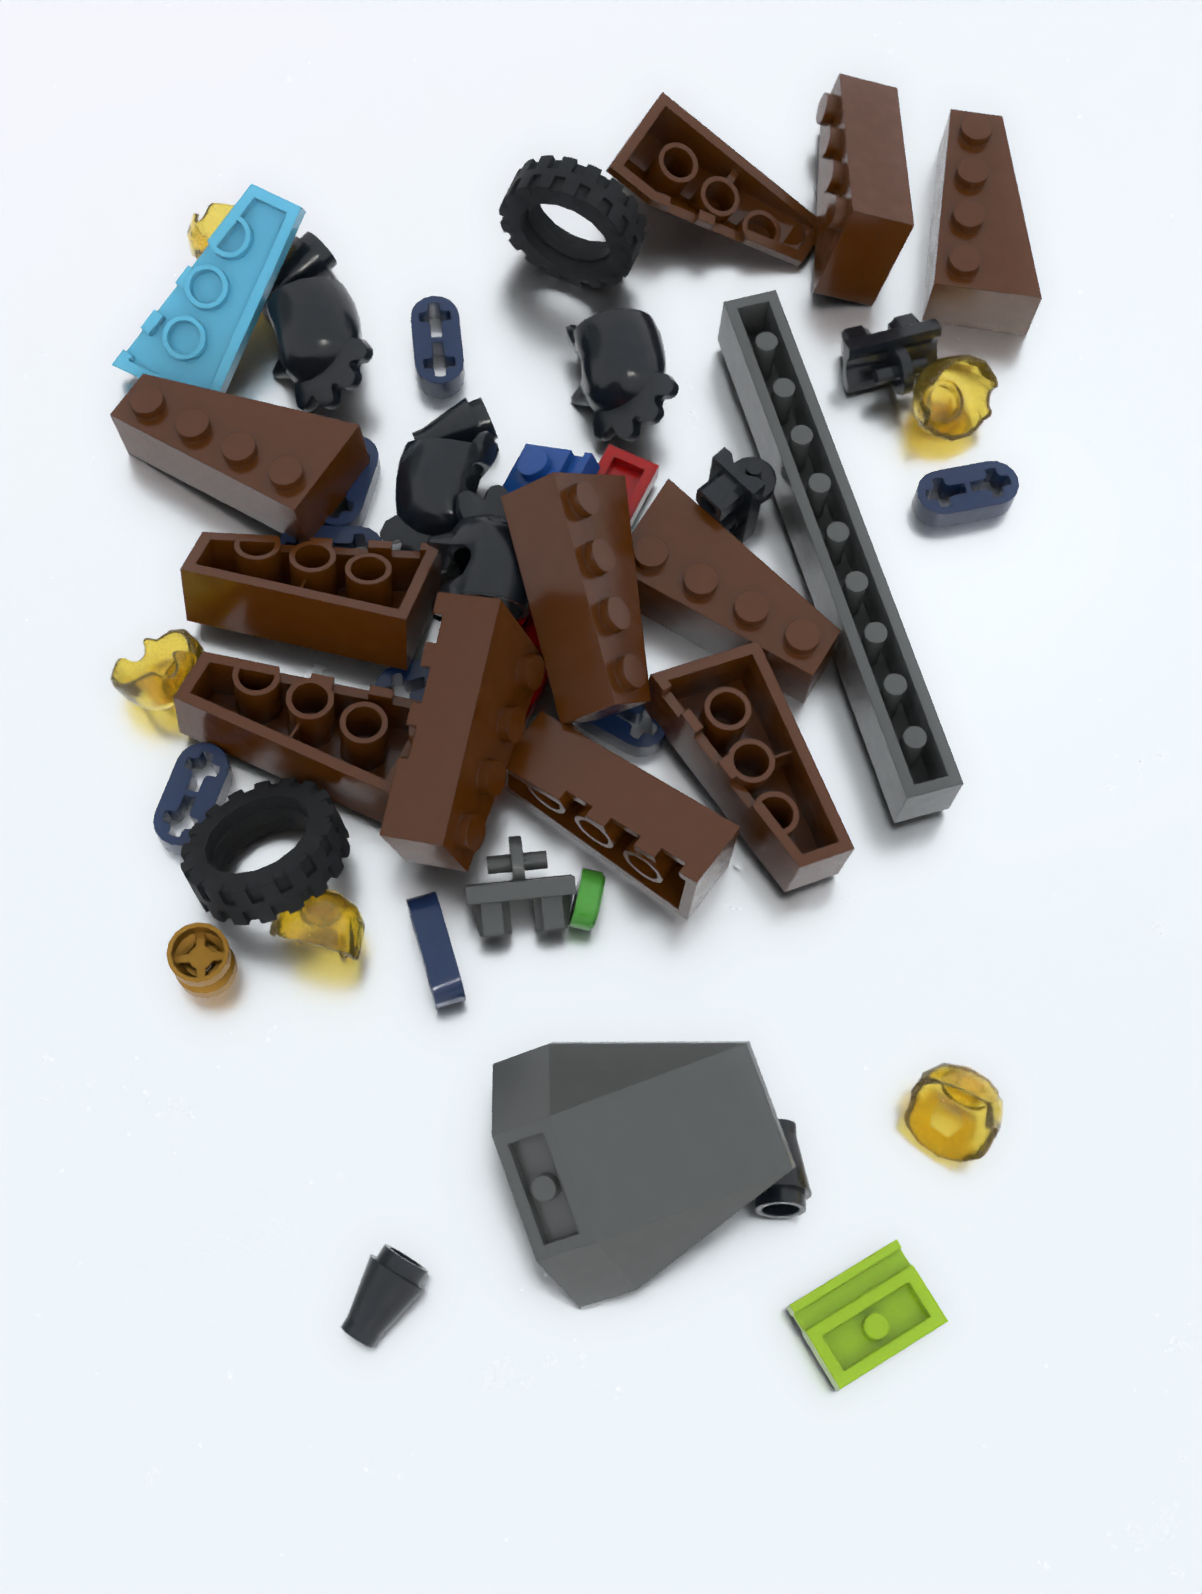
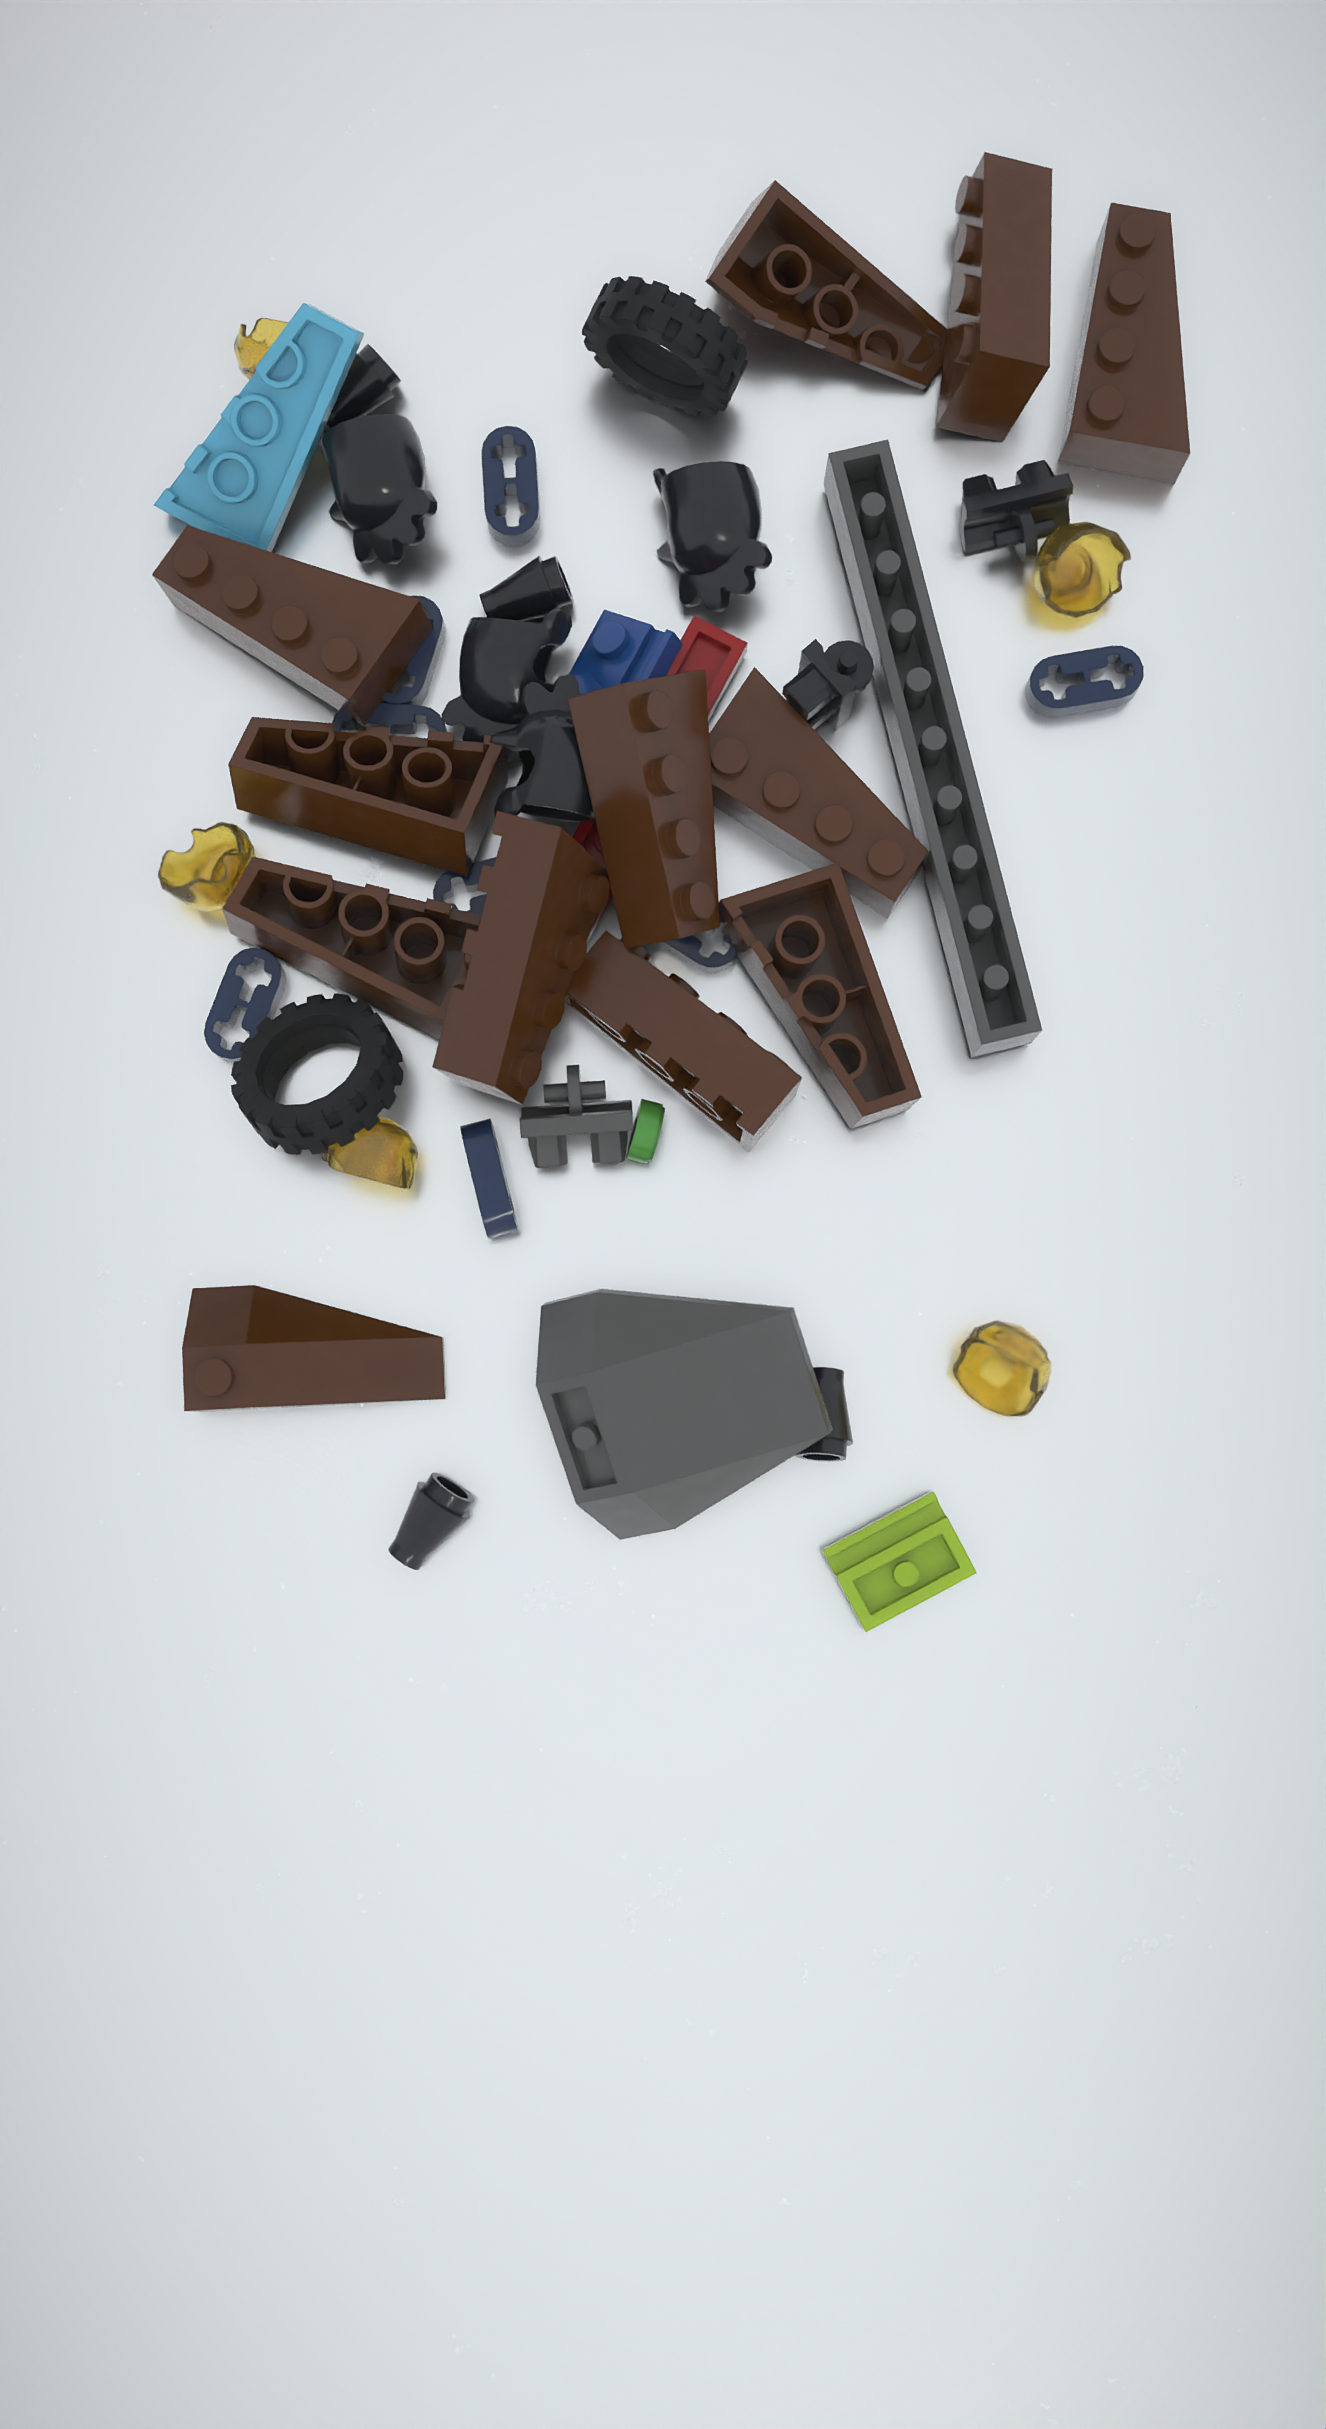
camera: 10 degrees right, 15 degrees up
pearl gold wheel [166,922,237,998] -> none
none -> reddish brown wedge [182,1285,446,1412]

